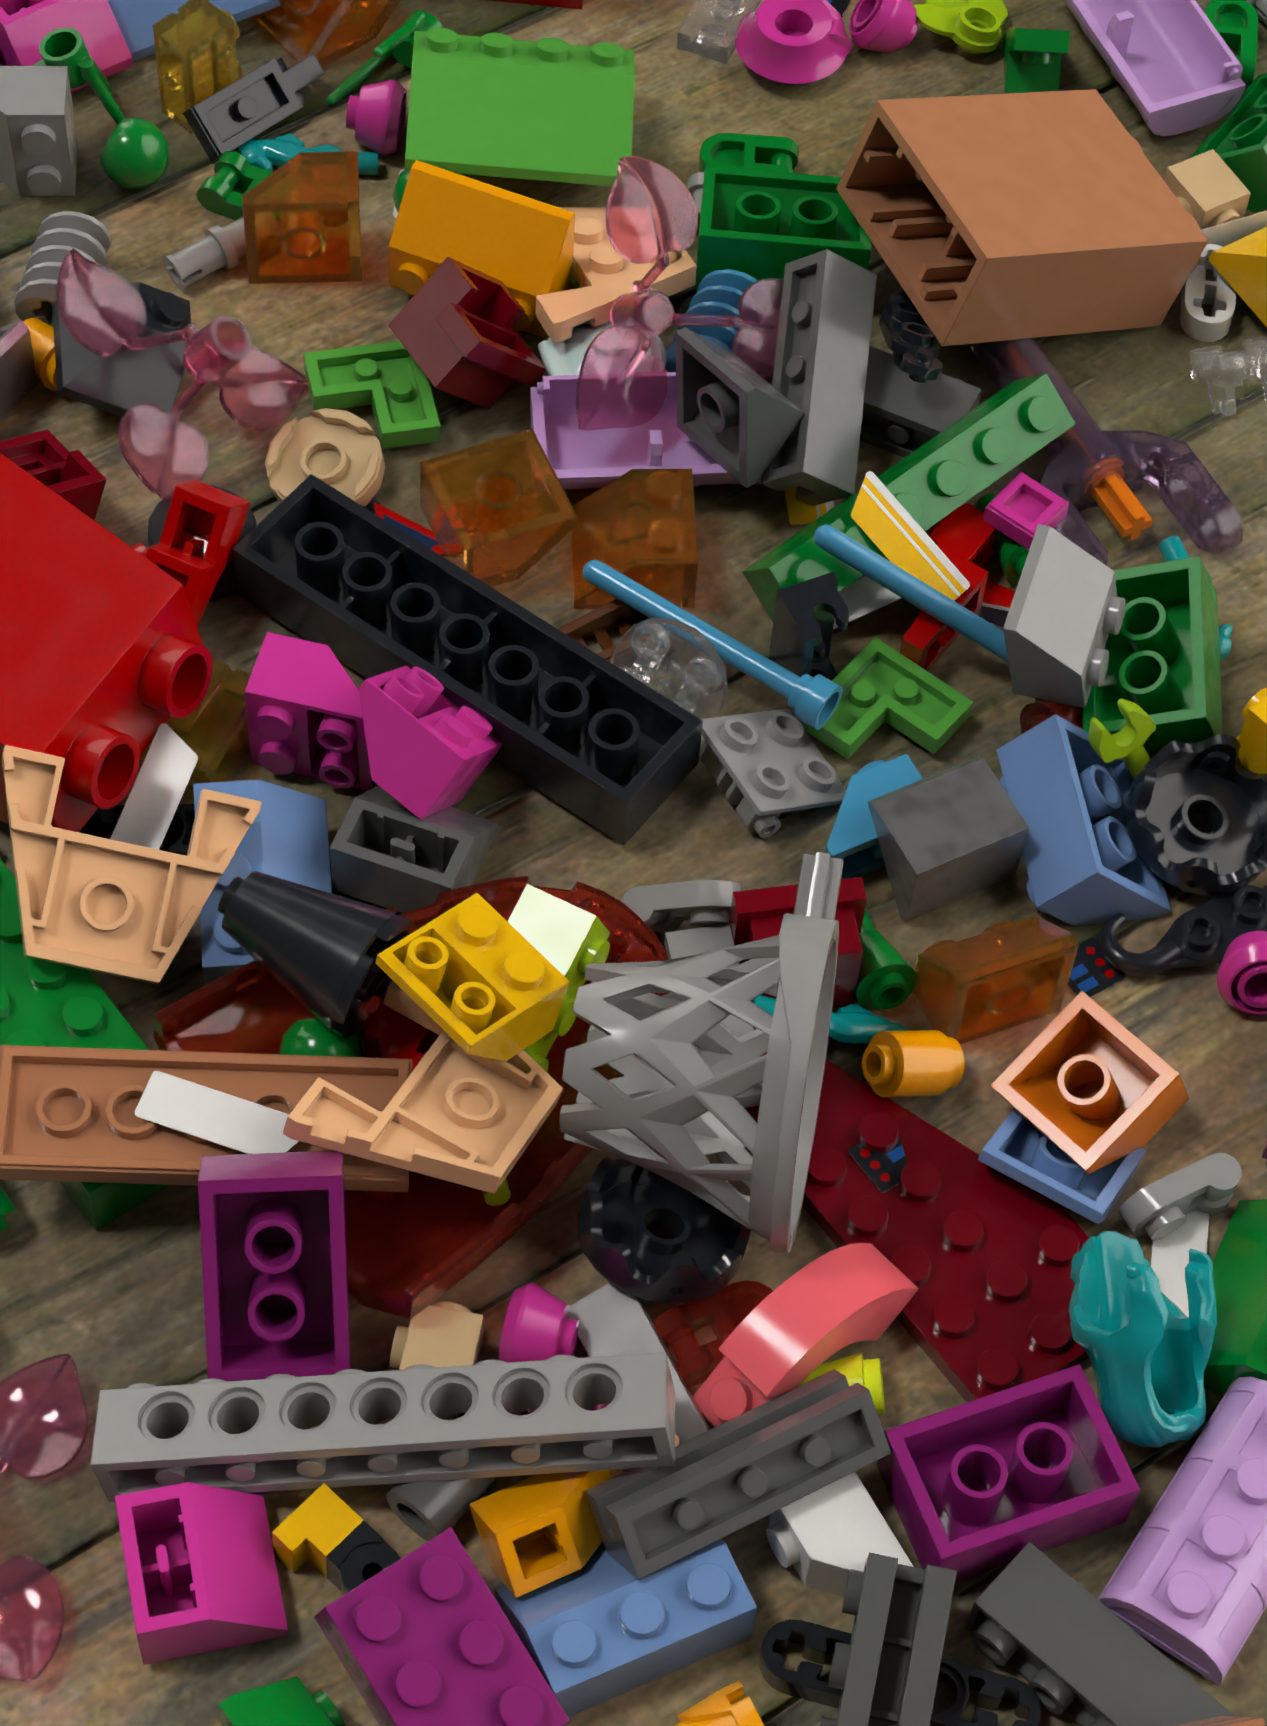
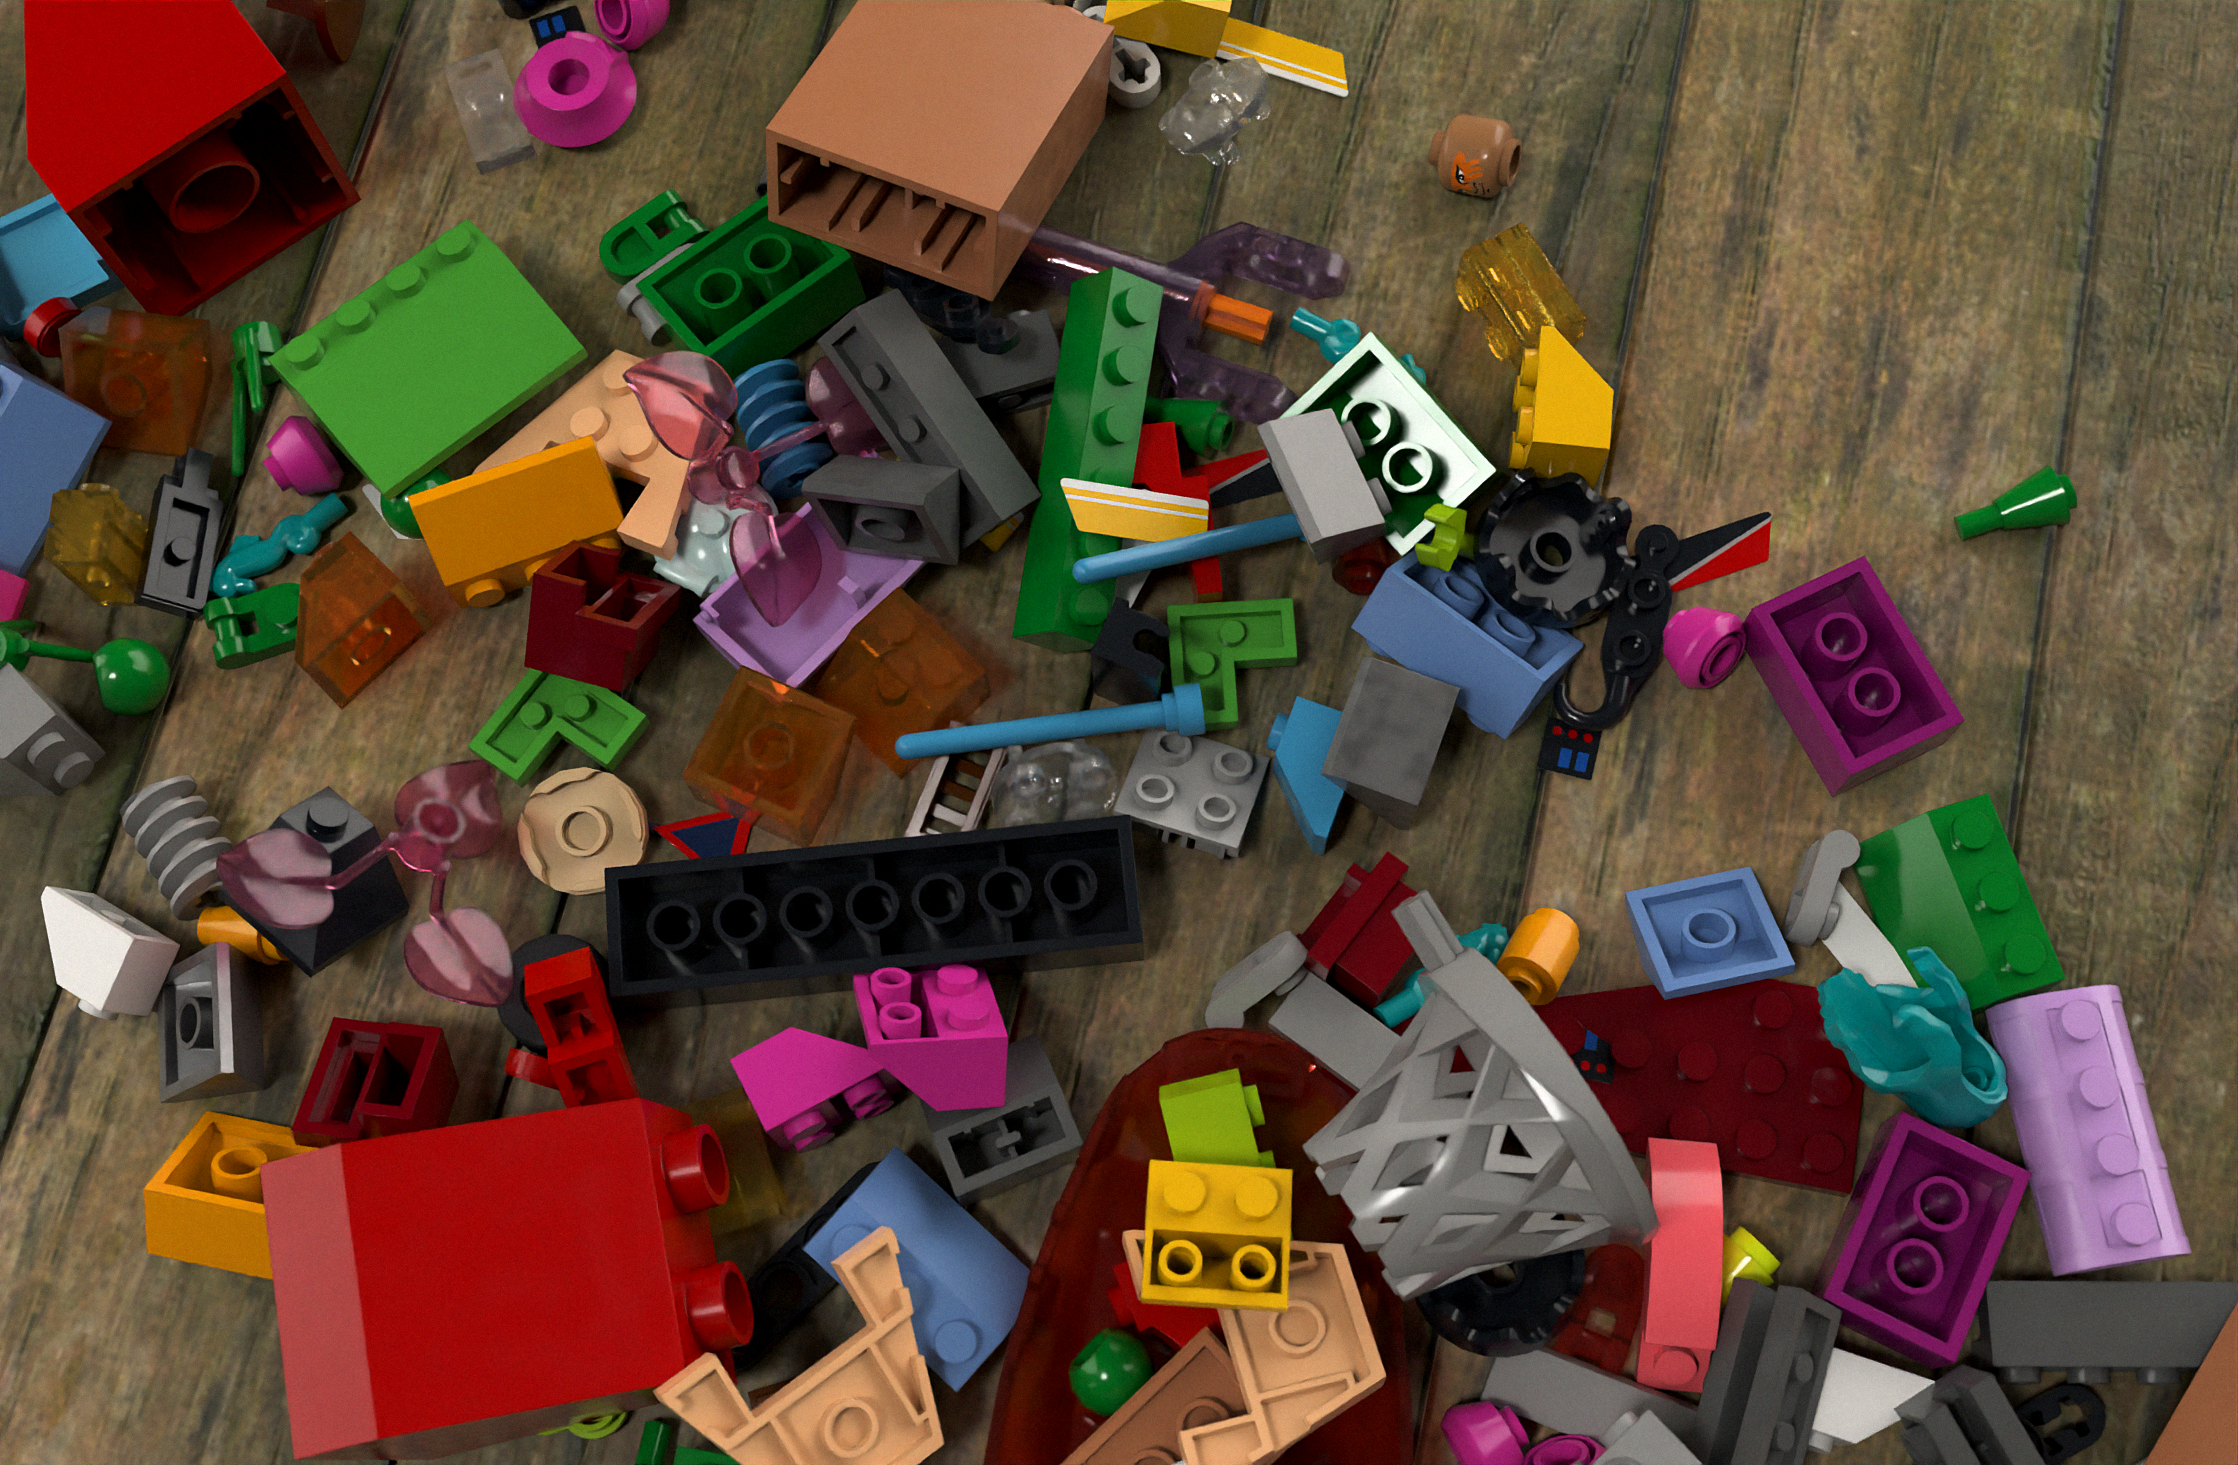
camera: 35 degrees left, 15 degrees up
white sticker [110,723,198,850] -> none
light grey pin [164,205,280,290] -> none
black cone [218,871,413,1038] -> none
green cone [856,907,918,1009] -> none
clear orange slope [913,916,1079,1045] -> none
dark pink tile [983,472,1069,550] -> none
orange slope [990,991,1189,1174] -> none

